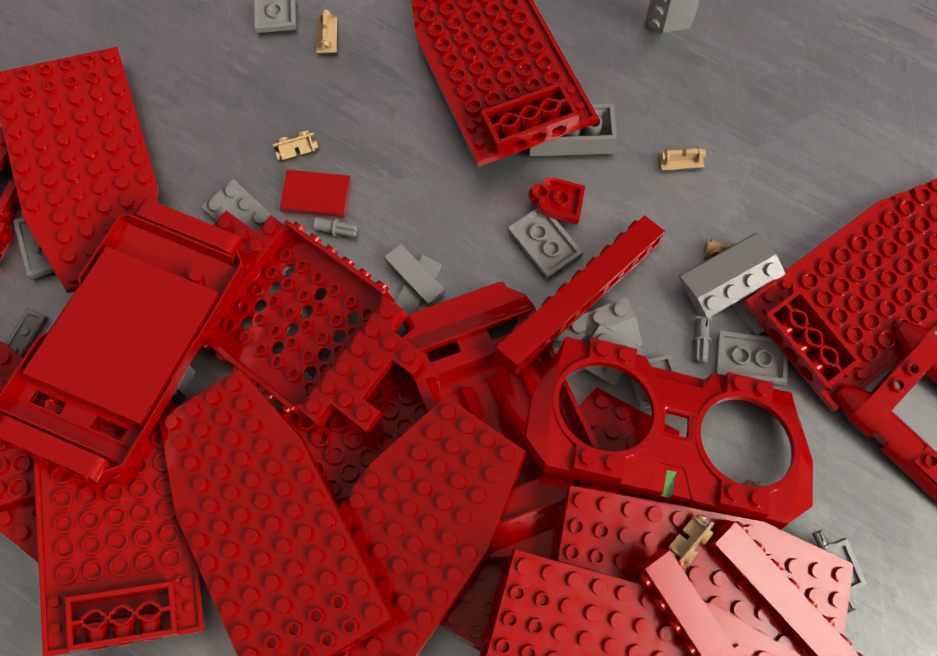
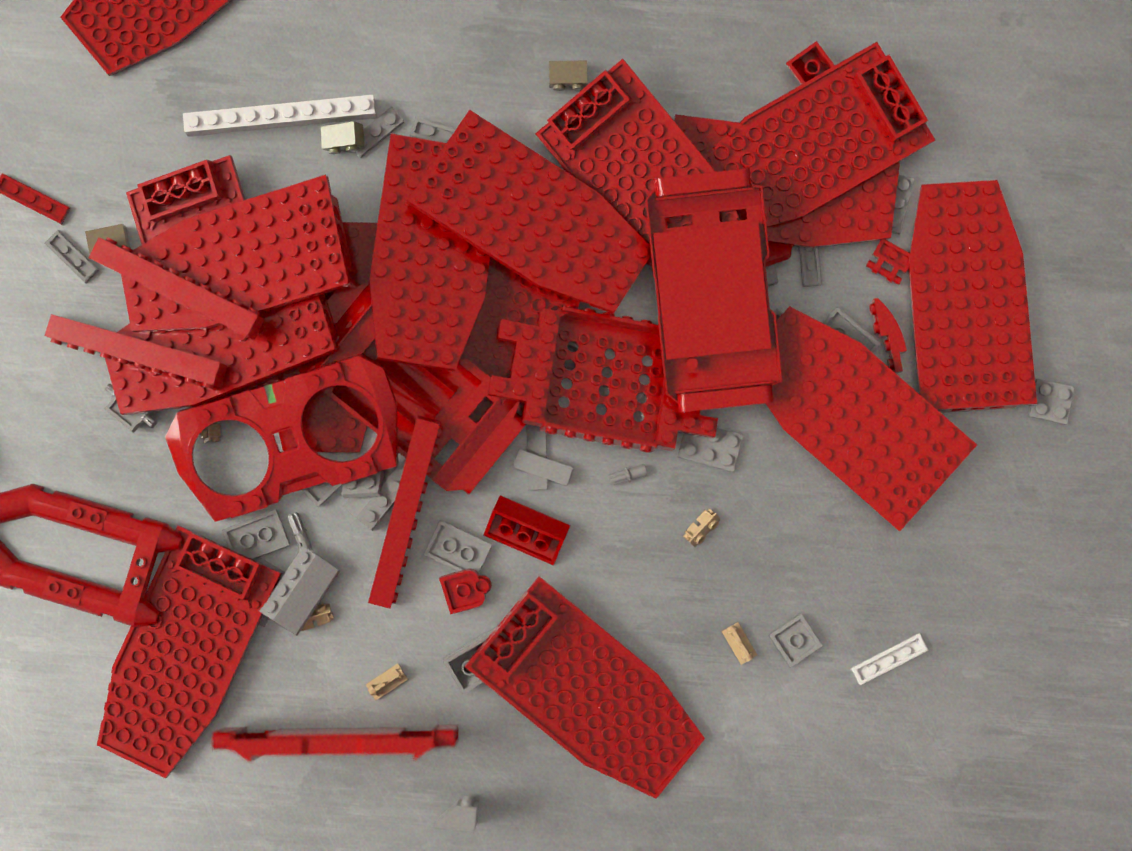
camera: 145 degrees right, 15 degrees up
red tile [280,170,351,217] -> none
tan hinge [667,514,714,566] -> none
none -> red piece [212,724,459,762]
none -> red slope [483,495,571,566]

